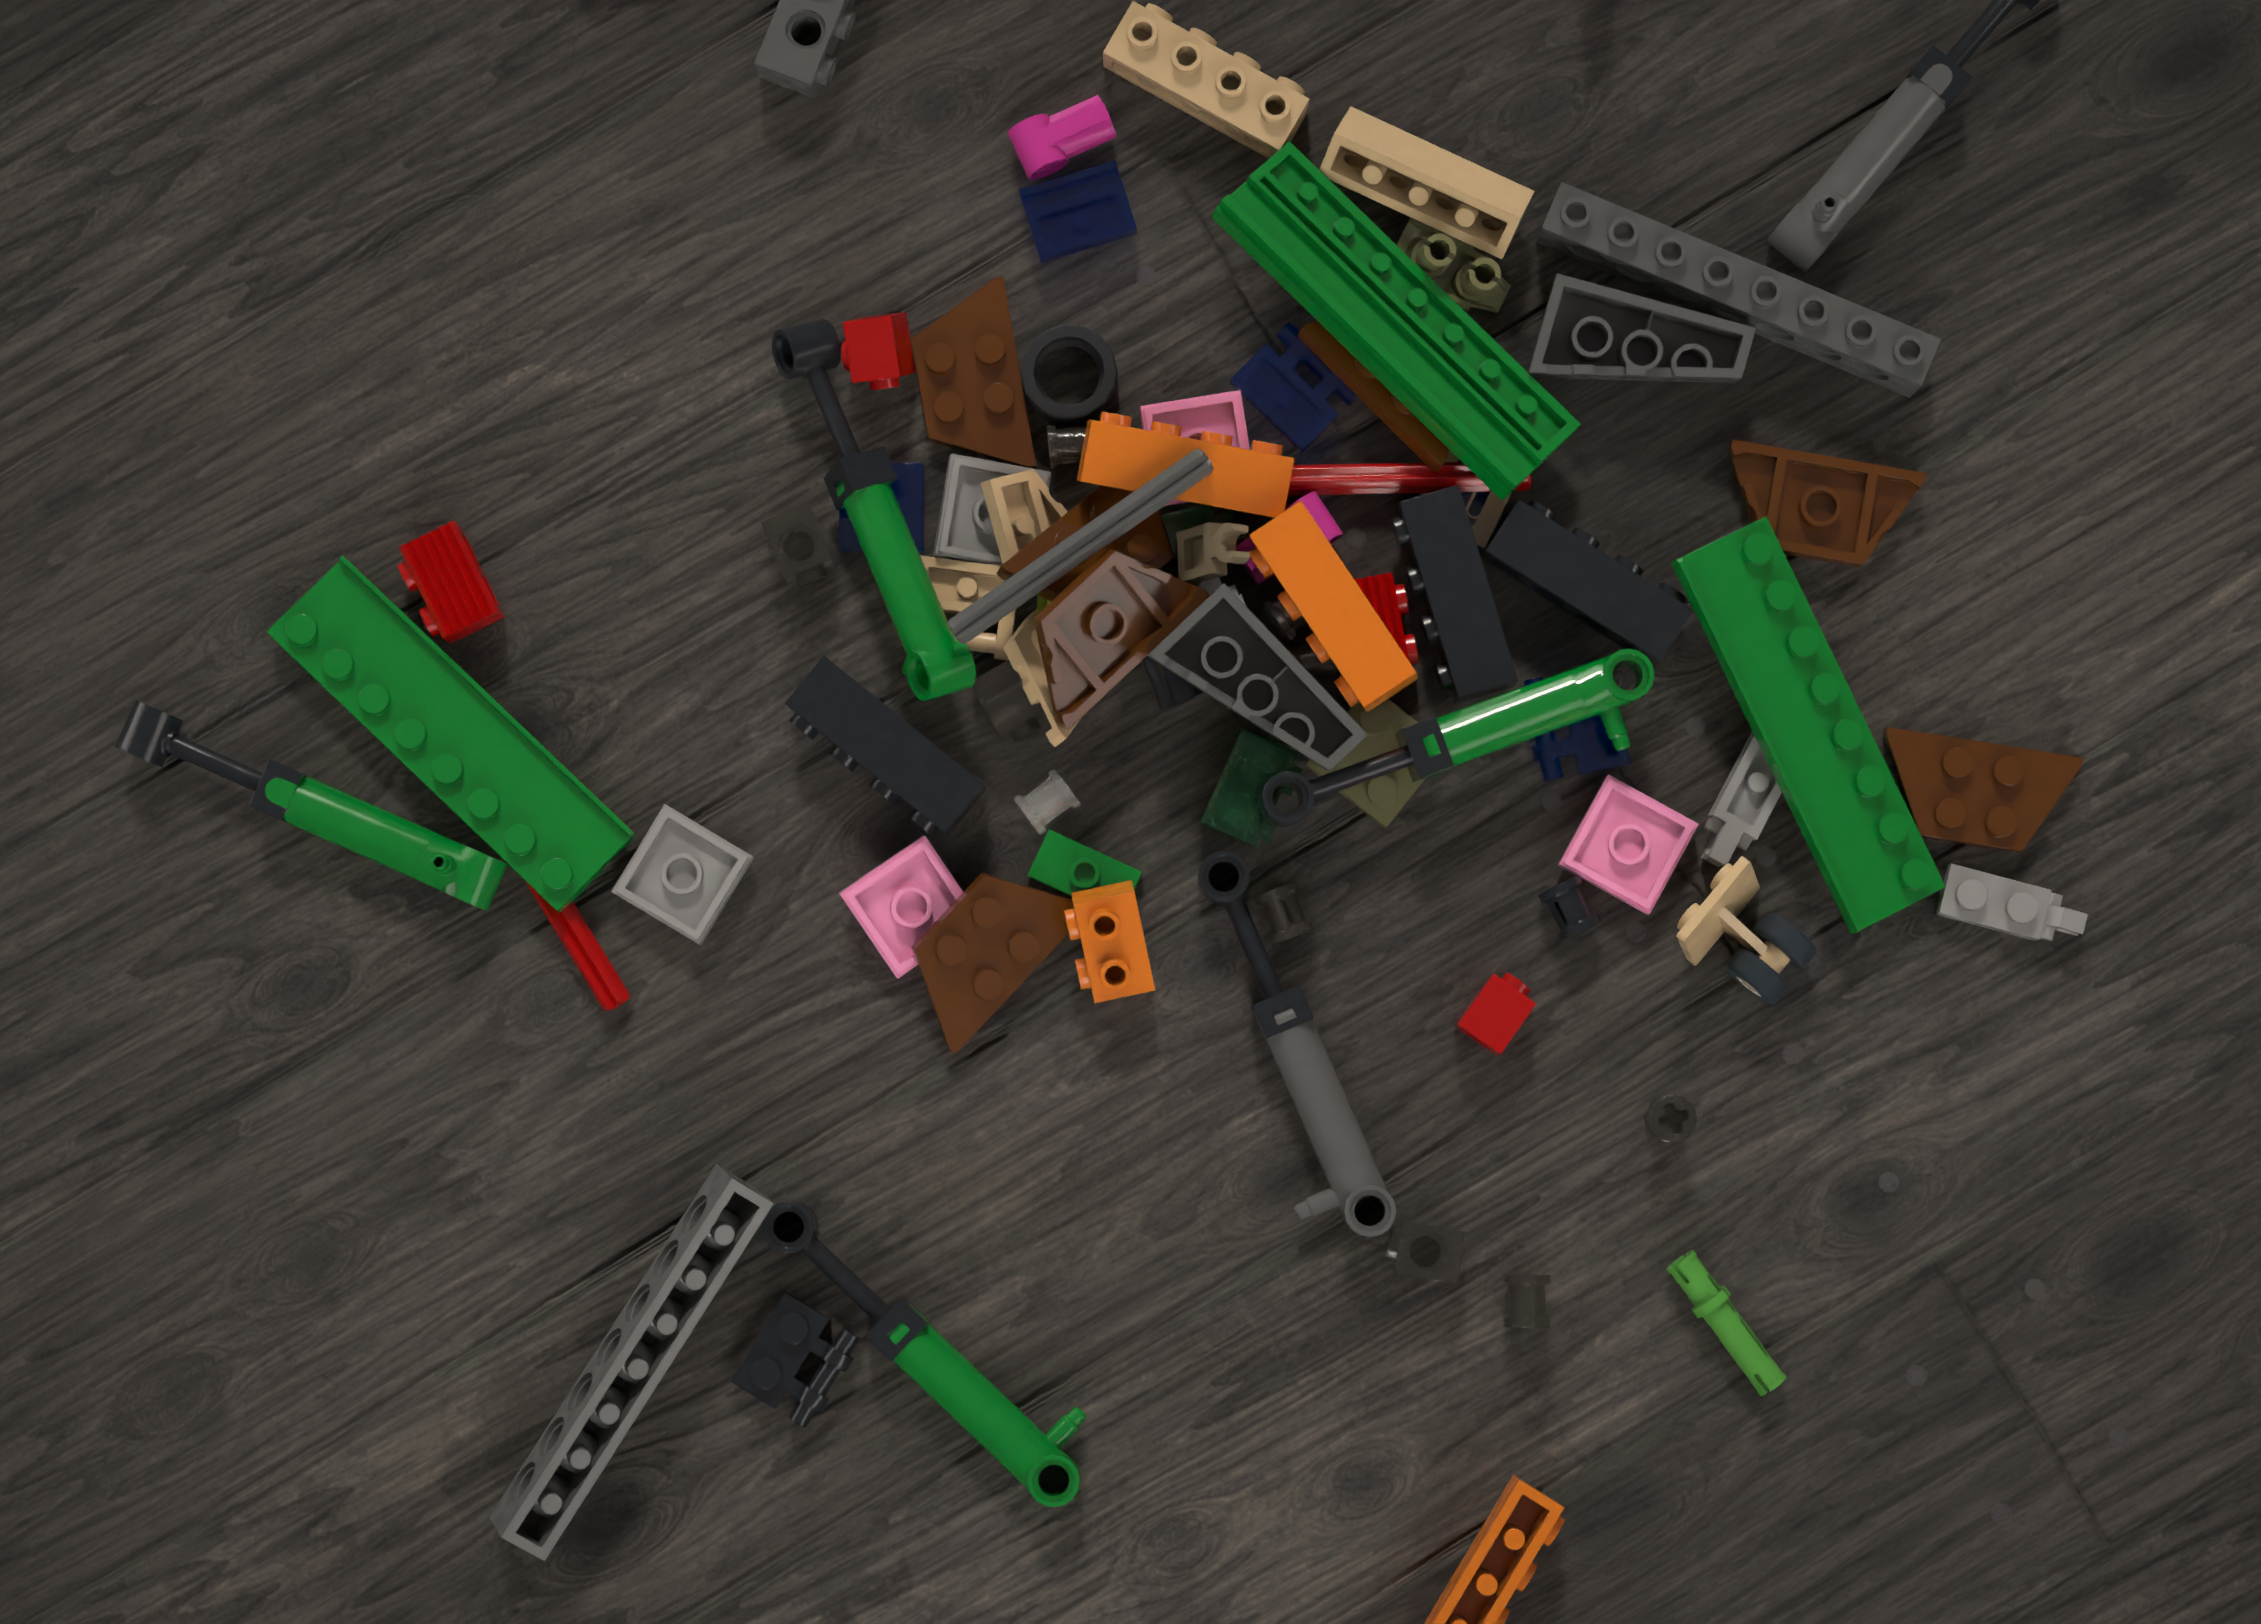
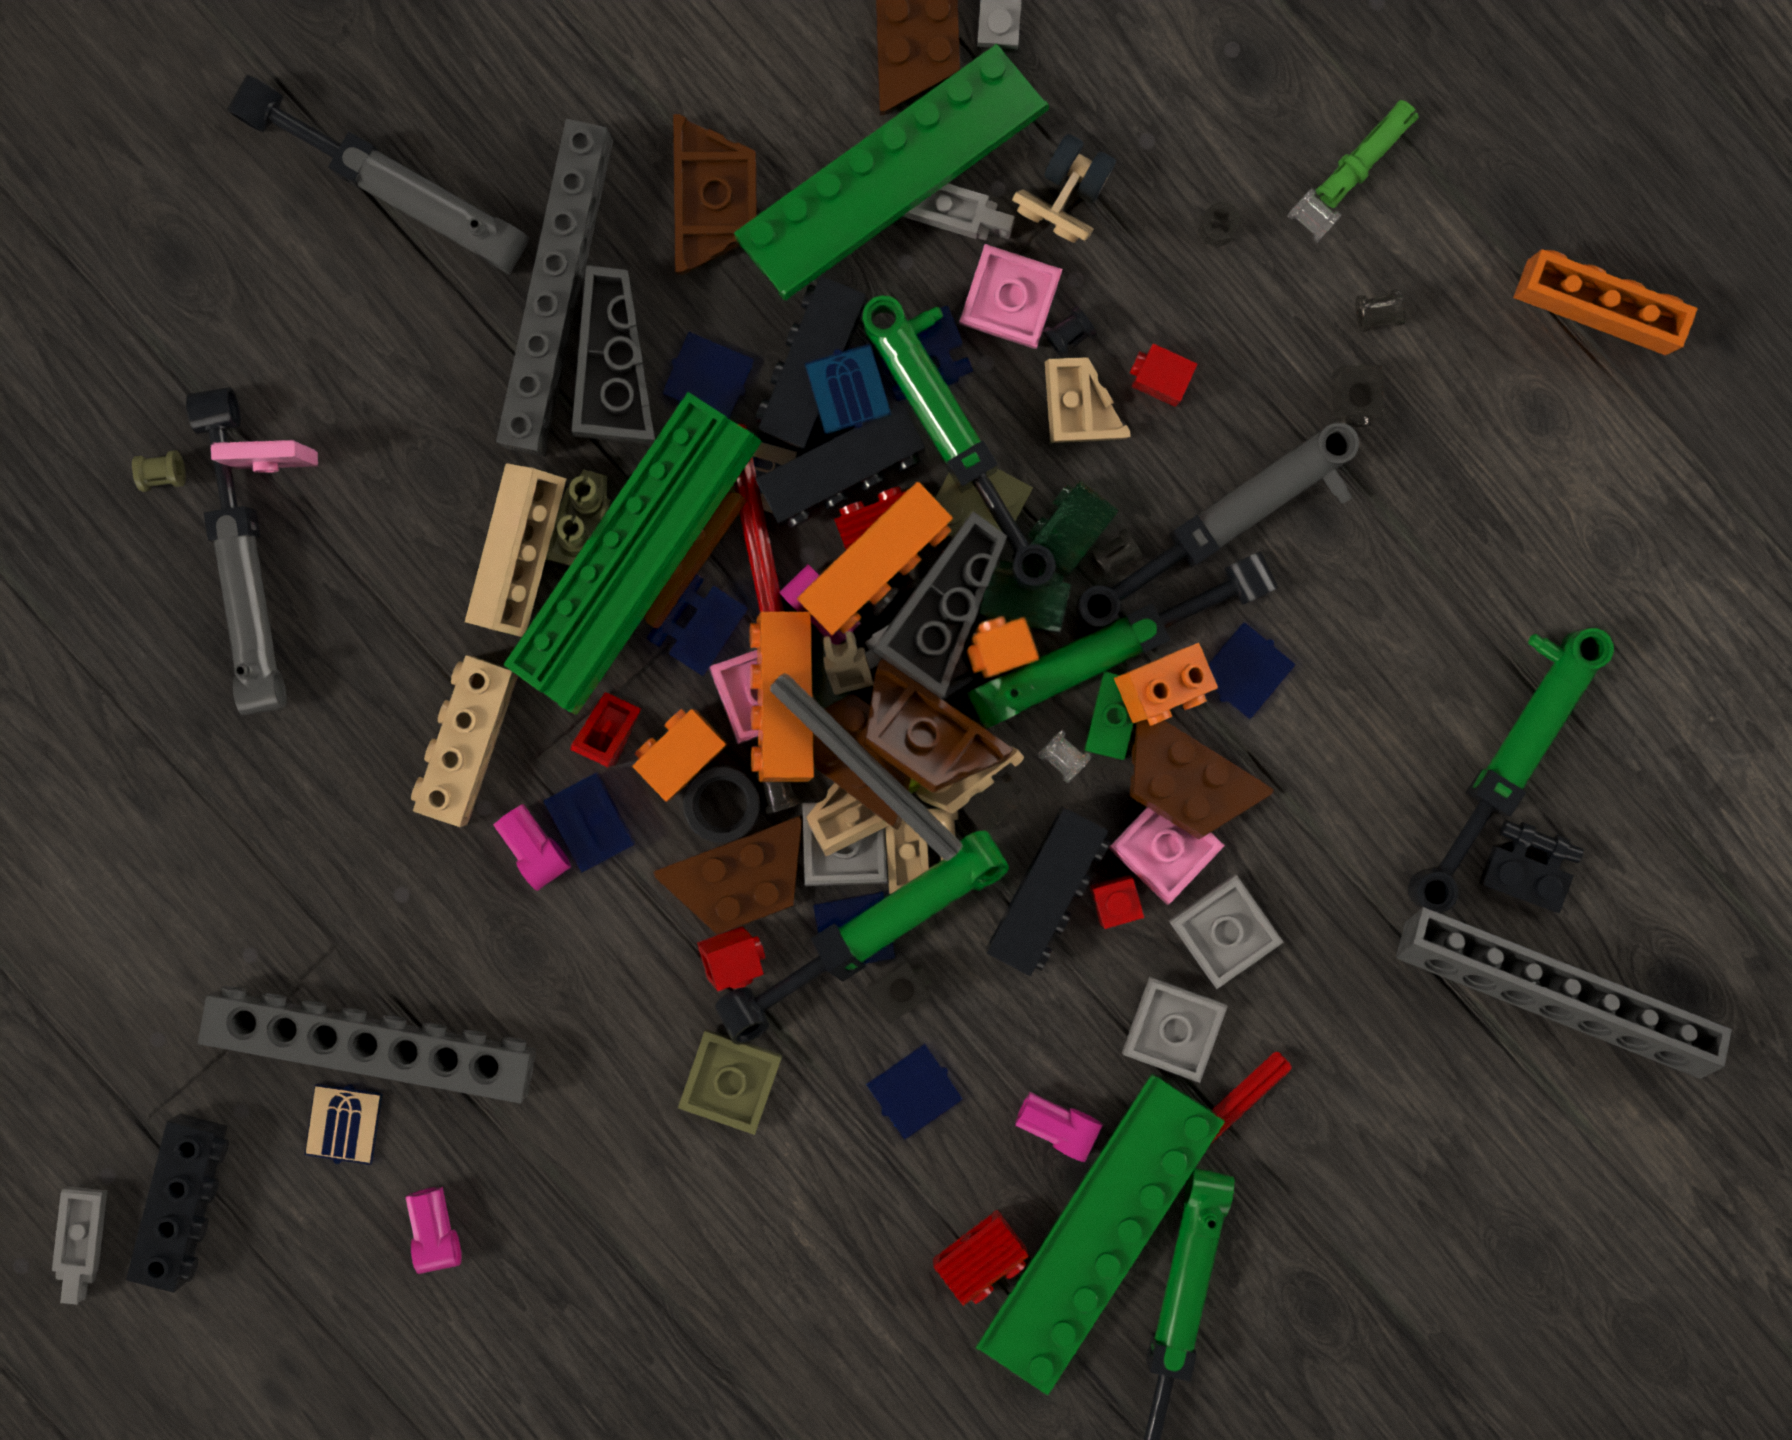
camera: 105 degrees left, 5 degrees up
none -> red slope [570,692,641,767]
none -> orange brick [632,709,729,802]
none -> clear blue piece [663,332,755,419]
none -> olive plate [678,1029,783,1135]
none -> piece [805,344,891,434]
none -> clear blue piece [866,1043,963,1140]
none -> orange brick [965,616,1039,679]
none -> green piece [967,551,1279,729]
none -> dark pink piece [1015,1092,1103,1162]
none -> clear green brick [1027,481,1119,577]
none -> tan wing [1045,357,1131,443]
none -> red brick [1089,874,1144,929]
none -> light grey plate [1169,874,1284,989]
none -> clear blue piece [1208,622,1296,719]
none -> clear bush [1287,188,1342,243]

